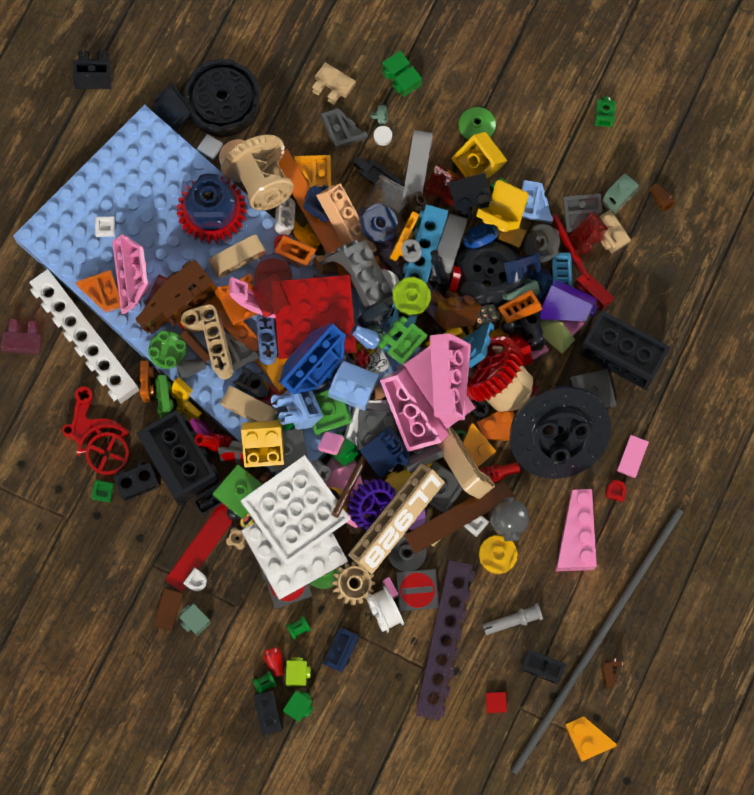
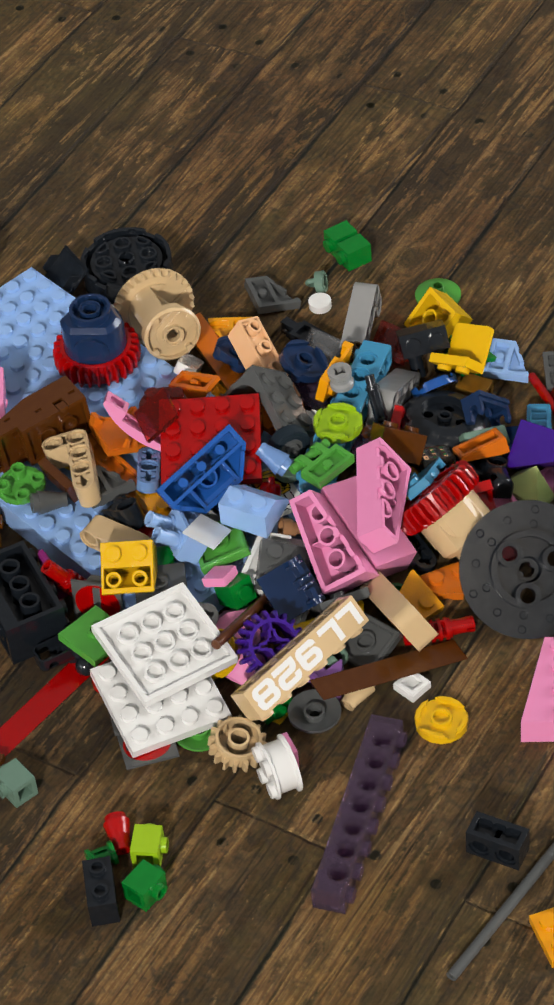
camera: 10 degrees right, 30 degrees down
bright green plate [155,375,173,419] -> none
yellow tile [170,377,202,424] -> none
white tile [183,568,207,591] -> none
tan beam [208,235,266,278] -> none
tan plate [226,527,246,550] -> none
green bush [286,615,311,640] -> none
tan plate [312,62,356,105] -> none
dark blue hinge [323,628,359,673] -> none
piece [396,569,439,612] -> none
light grey pin [482,603,543,636] -> none
red tile [486,692,507,713] -> none
dark grey brick [490,497,529,541] -> none
dark grey plate [525,224,560,262] -> none
none -> white sticker [182,514,232,550]

